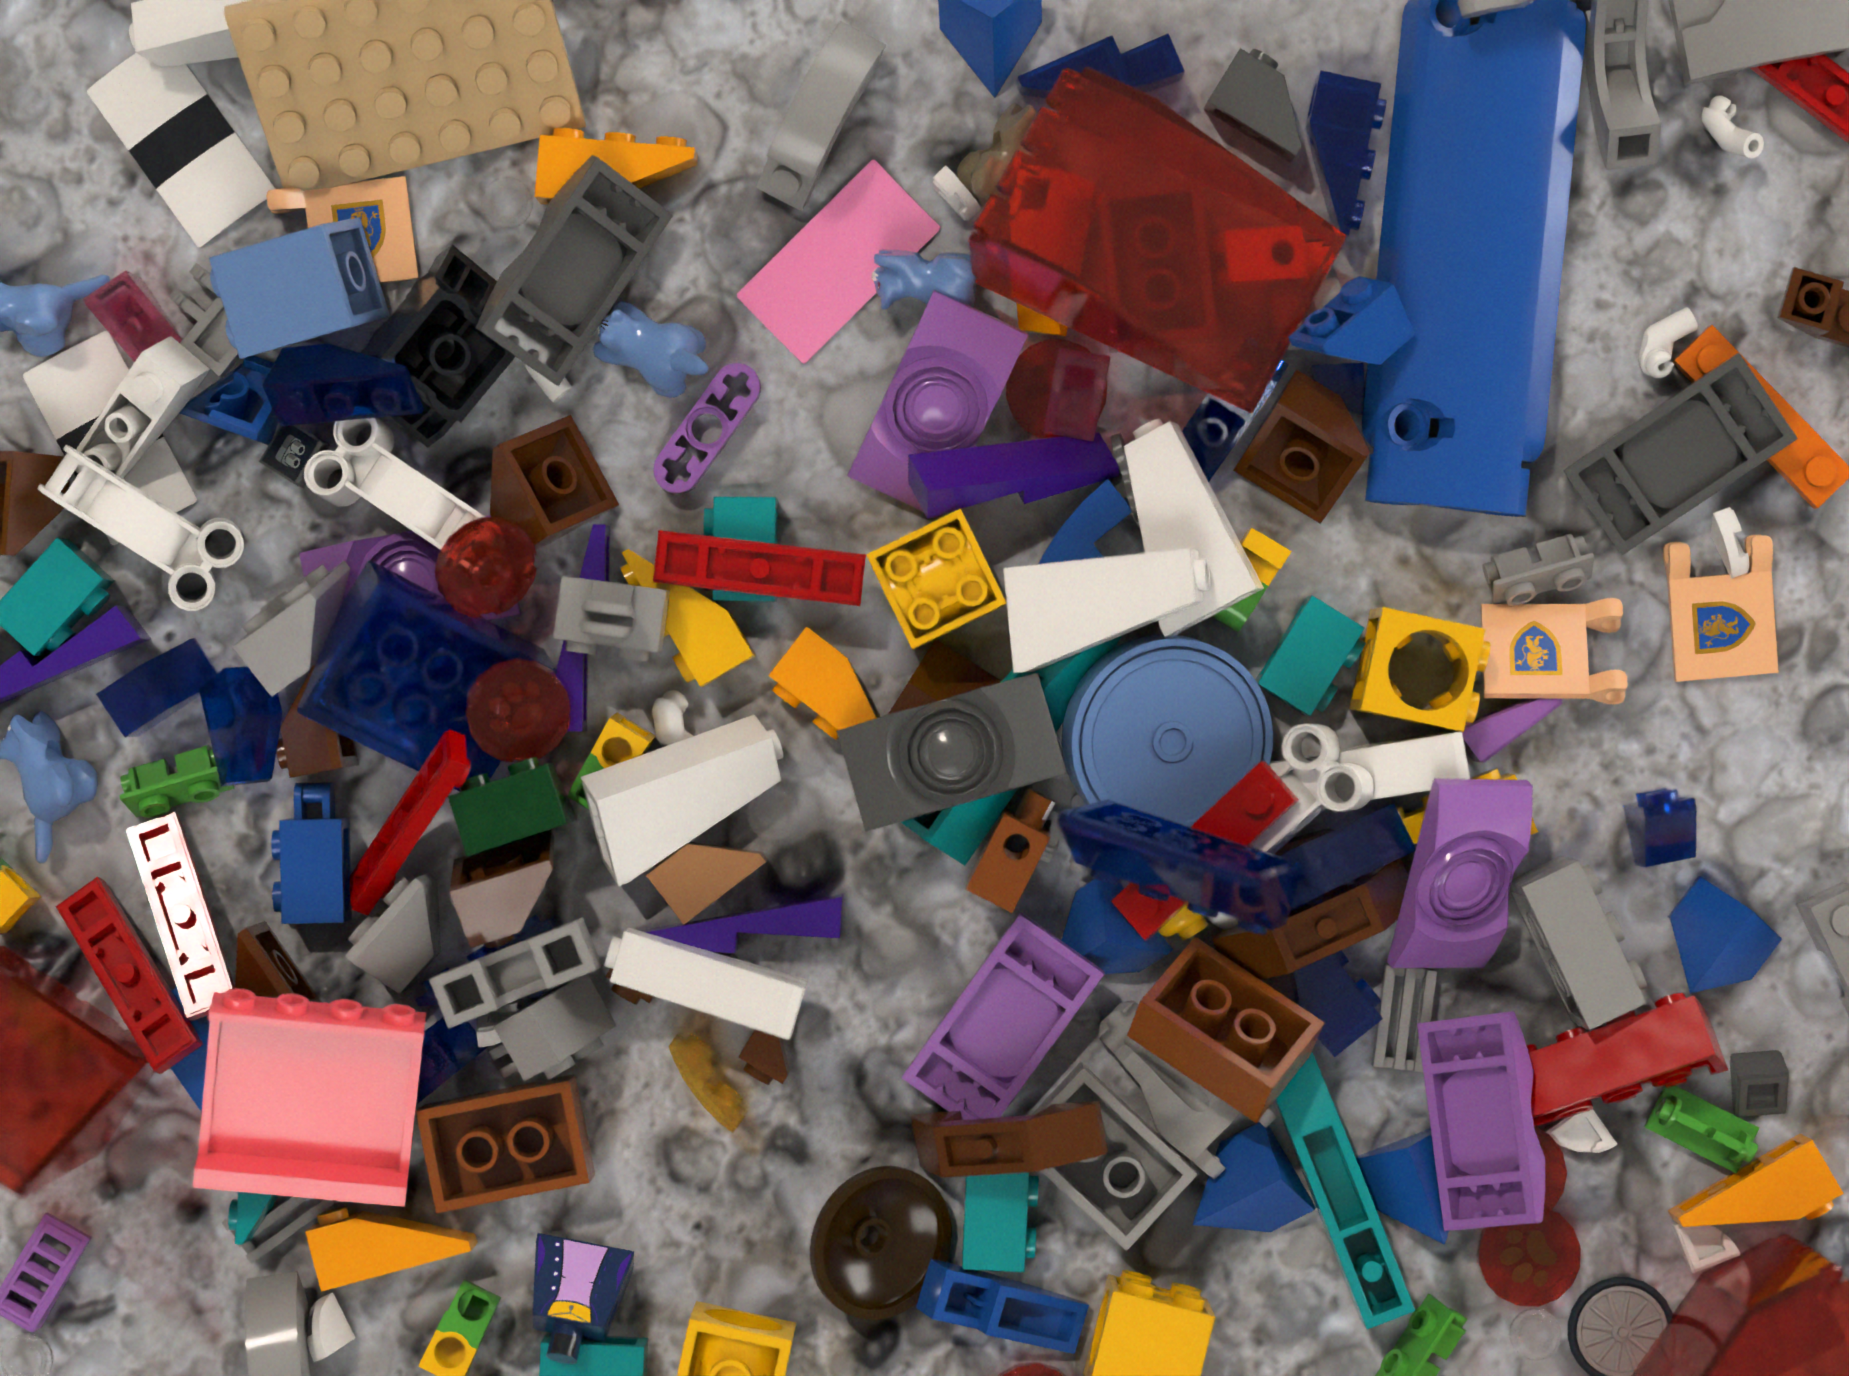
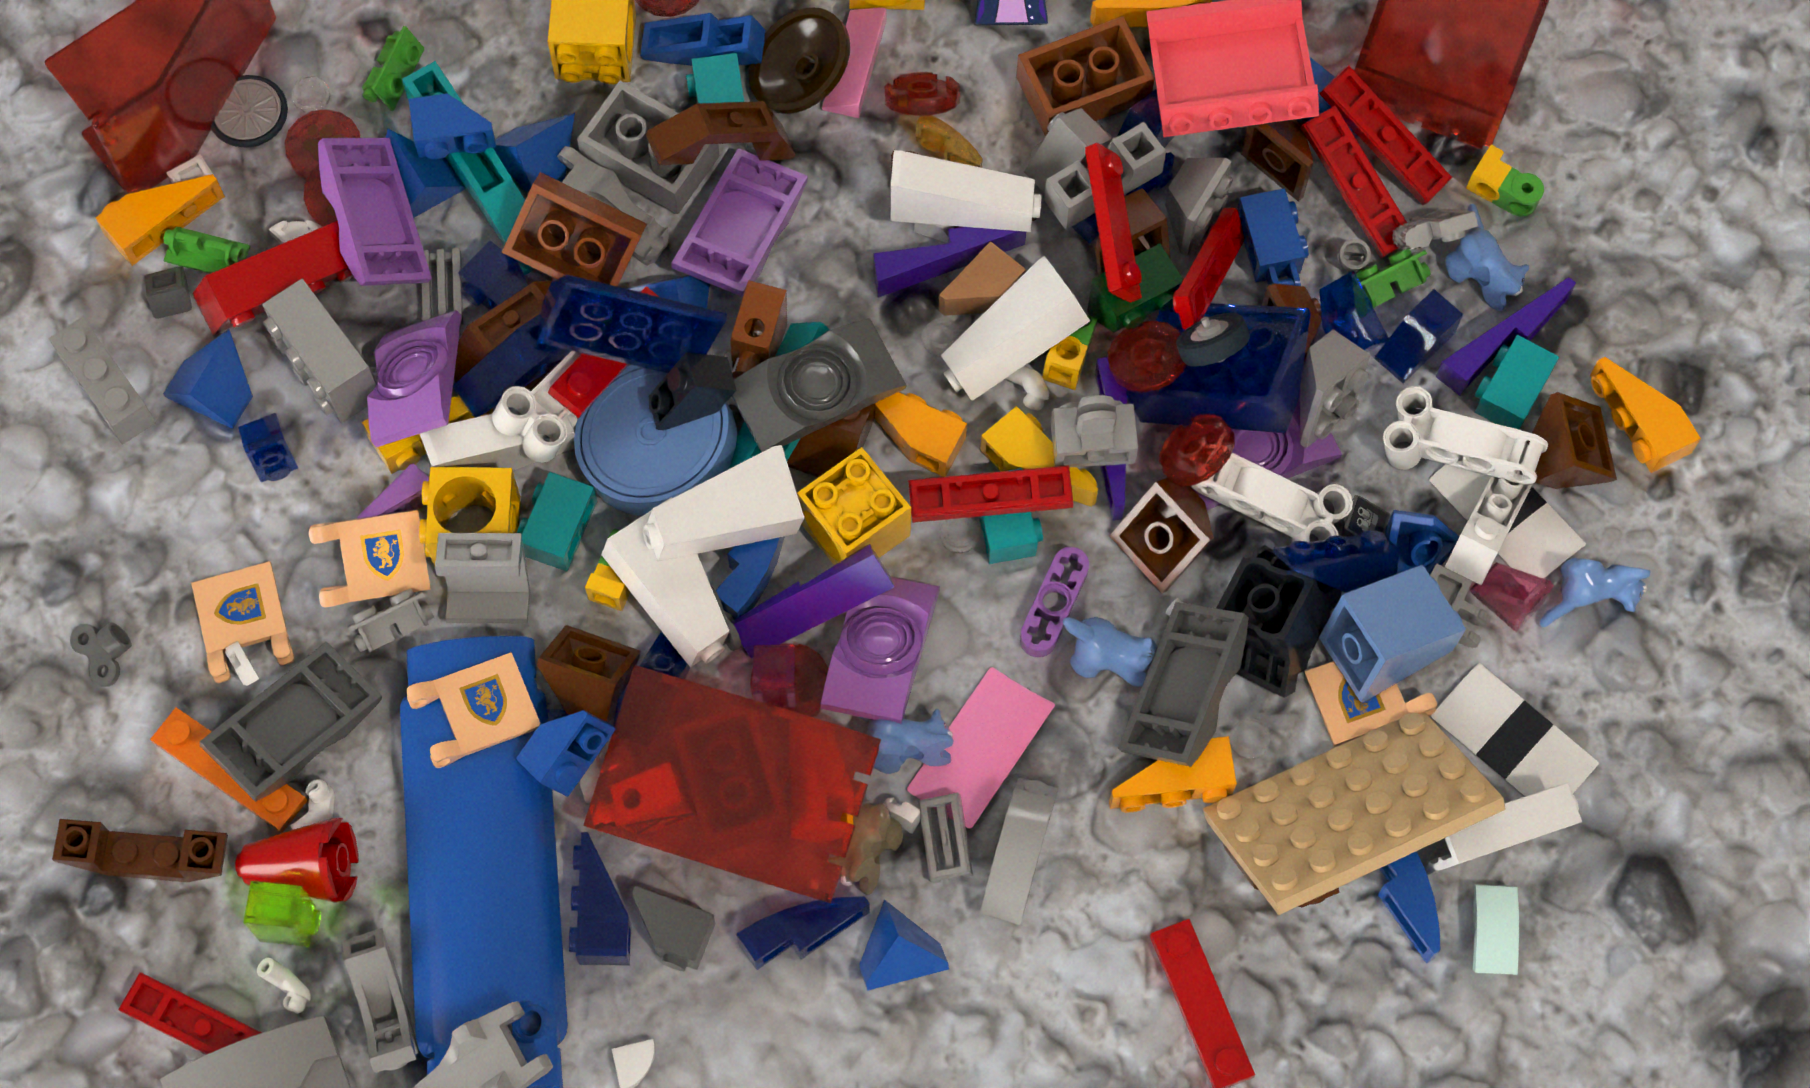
camera: 170 degrees right, 20 degrees down
none -> red cone [235,818,359,902]
none -> clear neon green brick [243,881,321,947]
none -> light nougat flag [407,652,541,768]
none -> blue slope [408,93,496,159]
none -> light grey panel [435,533,530,624]
none -> black slope [648,352,737,431]
none -> bright pink slope [822,8,887,118]
none -> clear red tile [884,72,960,116]
none -> light grey tile [918,793,973,884]
none -> red plate [1085,143,1142,303]
none -> black wheel [1176,313,1250,366]
none -> light grey hinge [1338,239,1371,272]
none -> light grey hinge [1392,208,1478,250]

